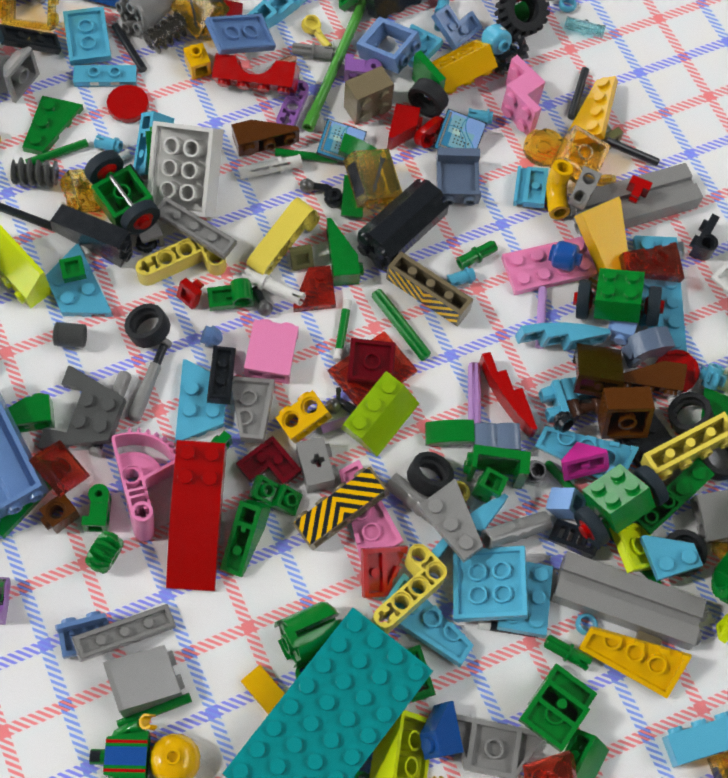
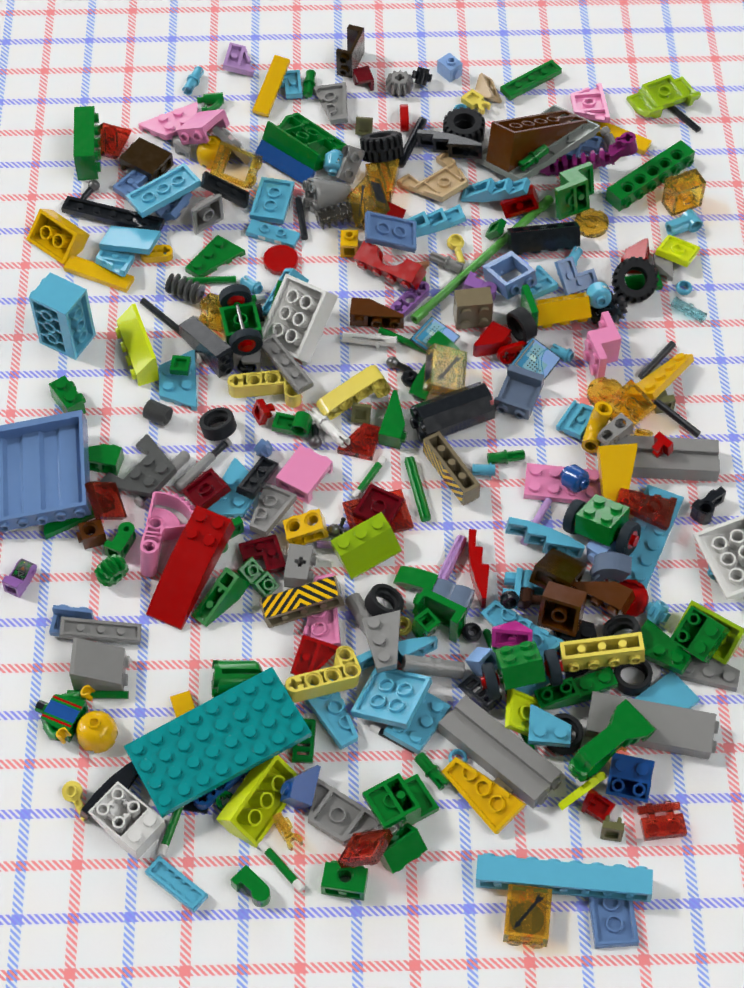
camera: 30 degrees right, 10 degrees down
none -> dark red plate [181,468,231,509]

